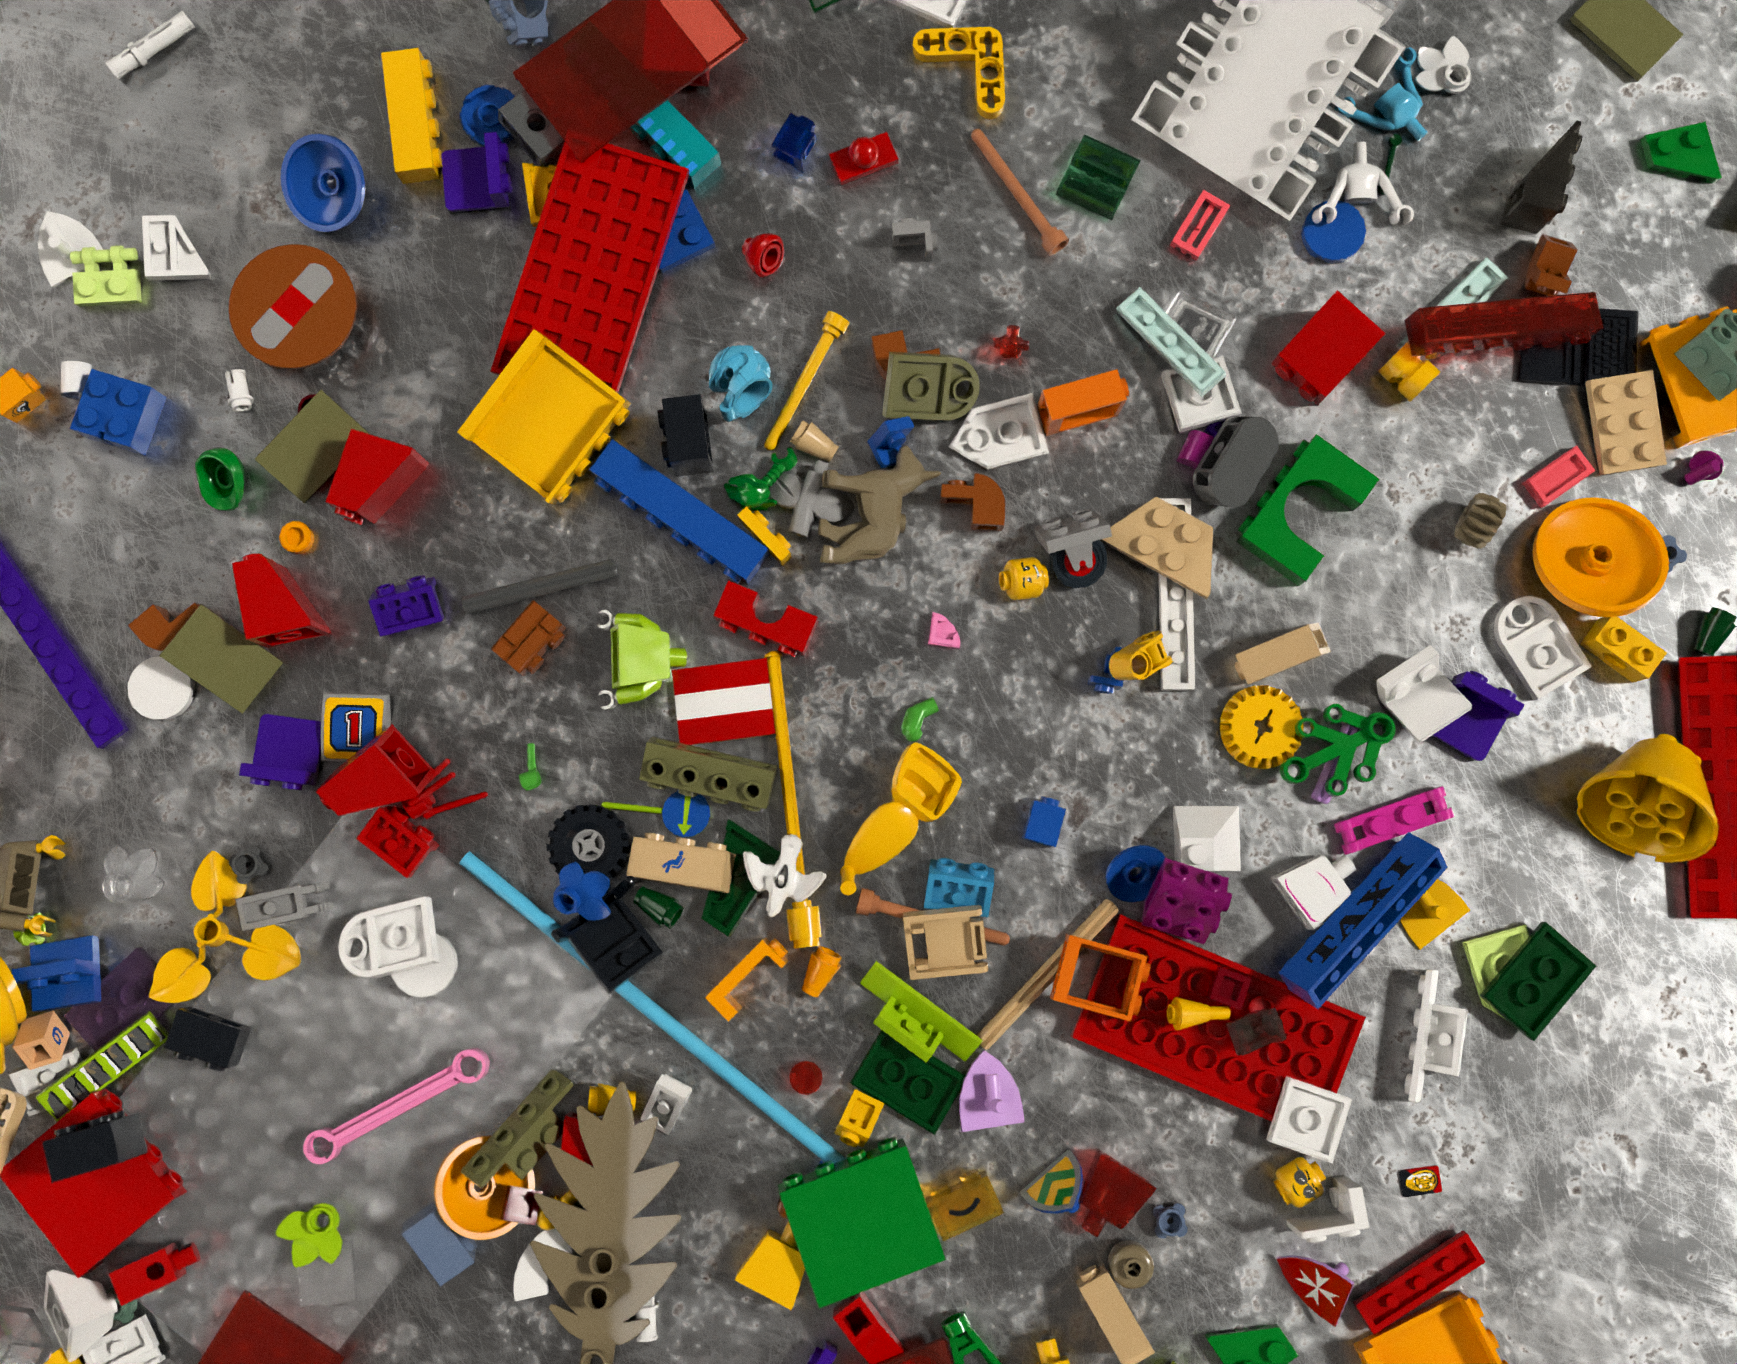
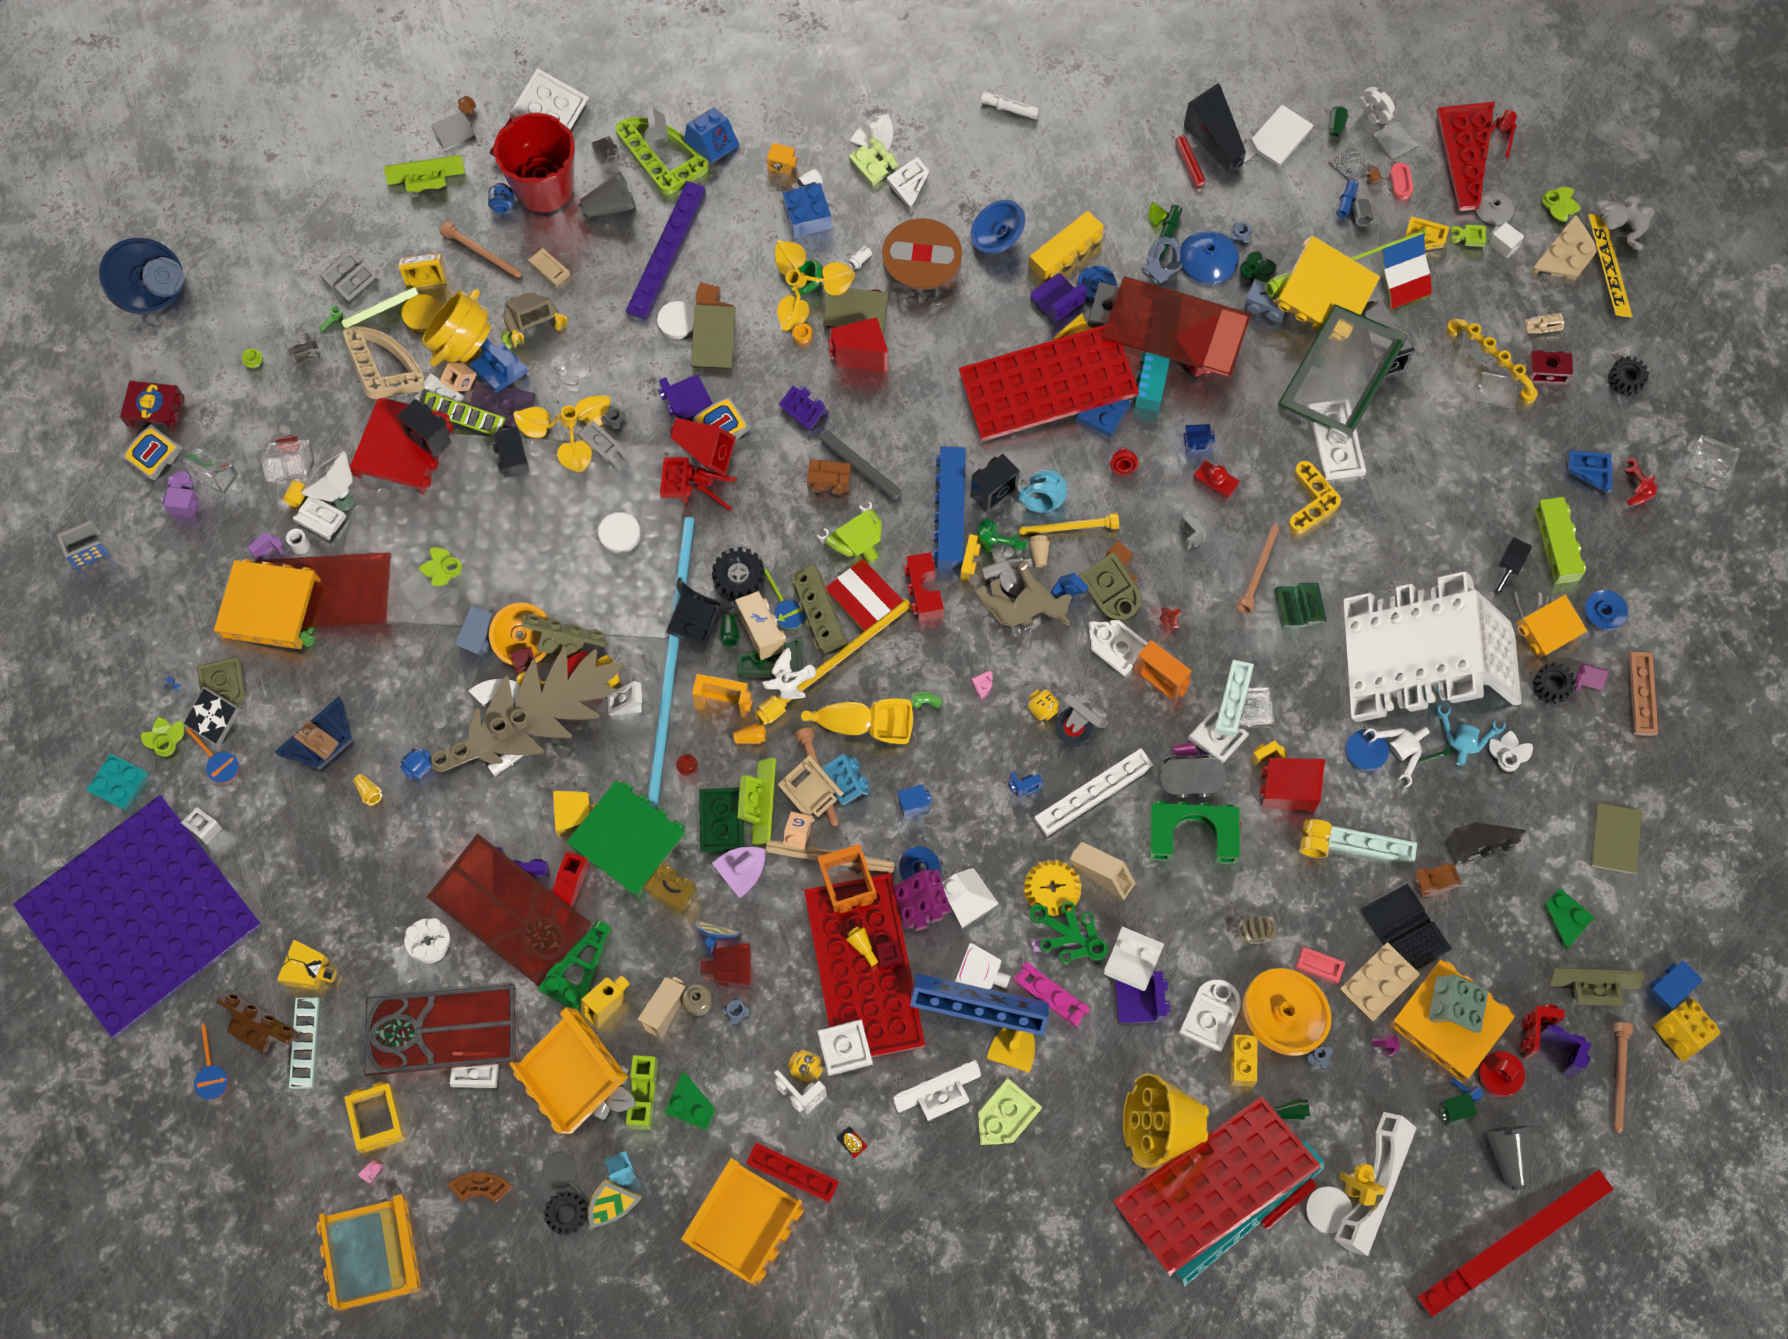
camera: 55 degrees right, 15 degrees down
red torso [109,1242,200,1306] -> none
red slope [232,553,331,648] -> none
bright pink piece [303,1048,490,1164] -> none
white tile [338,896,440,978] -> none
yellow panel [457,329,631,504] -> none
bright green hand [519,743,542,791] -> none
blue plate [553,862,611,921] -> none
yellow bracket [834,1089,884,1147] -> none
dark orange brick [940,473,1005,531] -> none
tan wing [1100,497,1213,599] -> none
yellow piece [1109,631,1173,681] -> none
coral tile [1170,190,1231,261] -> none
clear smoke bracket [1226,1008,1287,1056] -> none
red shield [1277,1255,1354,1327] -> none
clear red brick [1404,292,1603,359] -> none
dark green tile [1479,922,1597,1041] -> none
none -> yellow plant [775,240,855,331]
none -> light nougat brick [783,812,812,850]
none -> yellow bracket [1251,740,1287,767]

